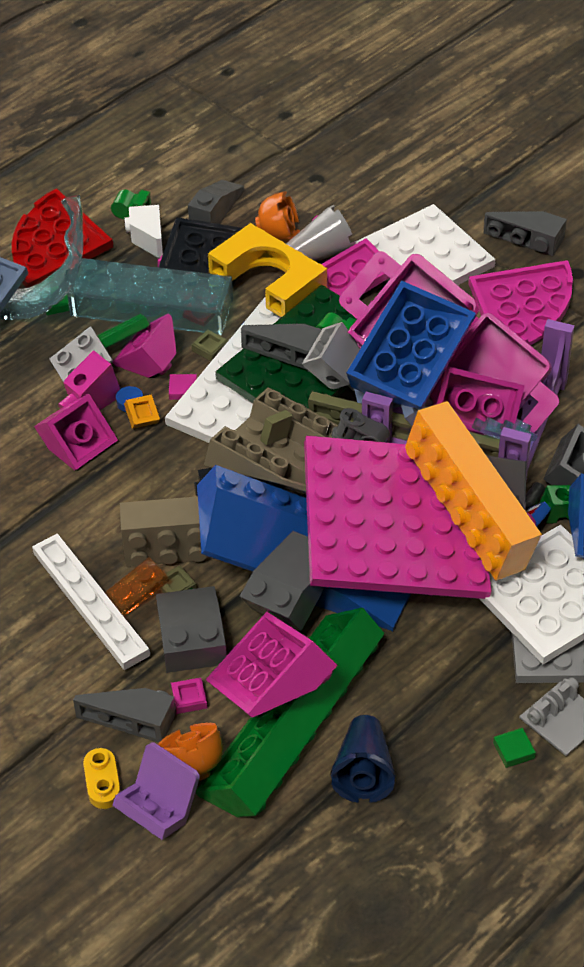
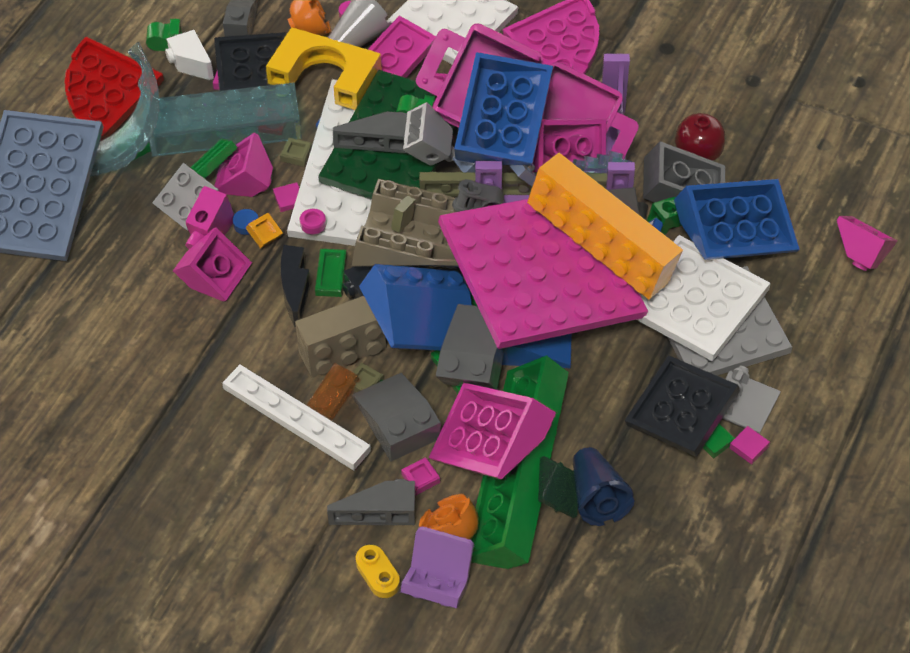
camera: 20 degrees left, 5 degrees up
none -> black slope [281,245,311,327]
none -> dark pink tile [300,208,326,234]
none -> green tile [315,249,347,297]
none -> clear green piece [538,456,578,518]
none -> black plate [625,355,740,457]
none -> dark pink tile [729,426,770,465]

